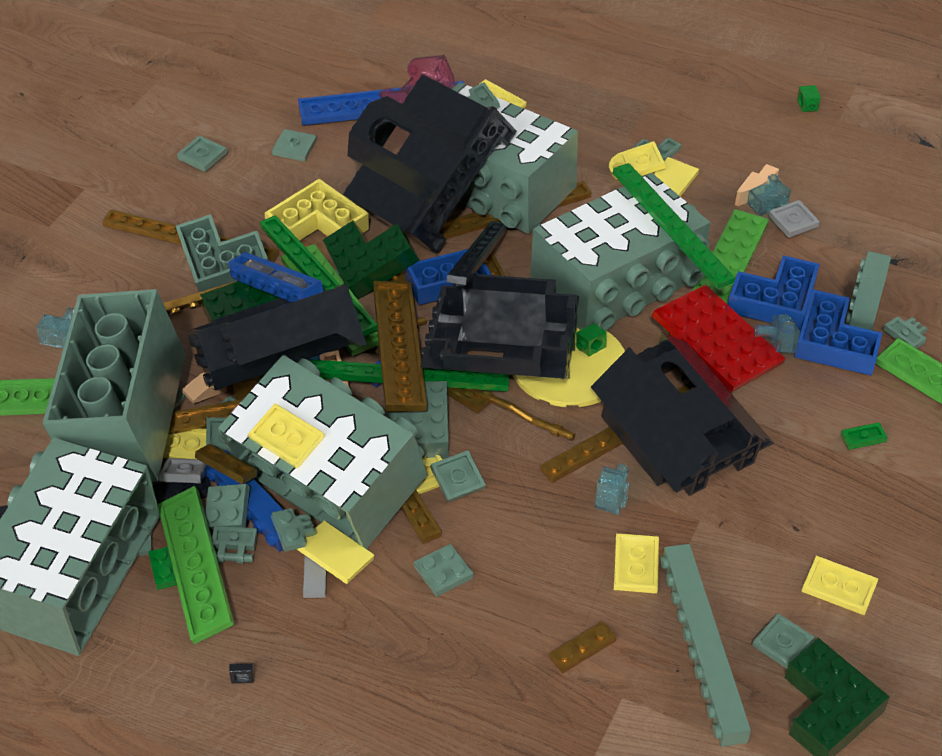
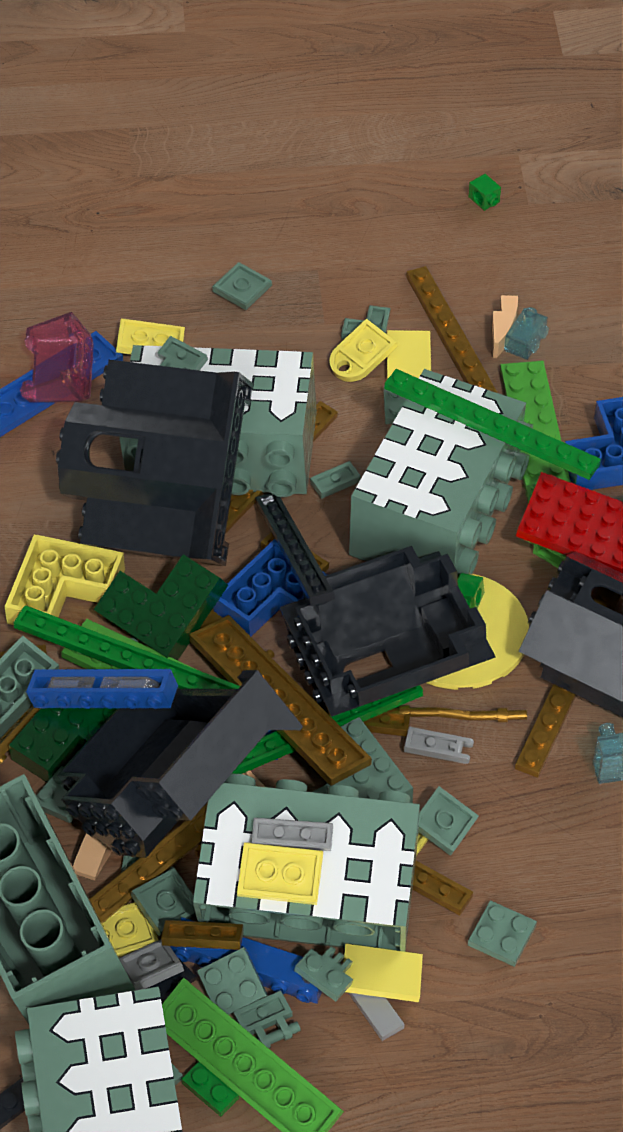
camera: 30 degrees left, 5 degrees up
light grey plate [768,200,820,238] -> none
none -> sand green plate [212,262,272,310]
none -> light grey tile [252,818,333,851]
none -> light grey hinge [404,727,474,764]
none -> pearl gold plate [406,266,498,393]

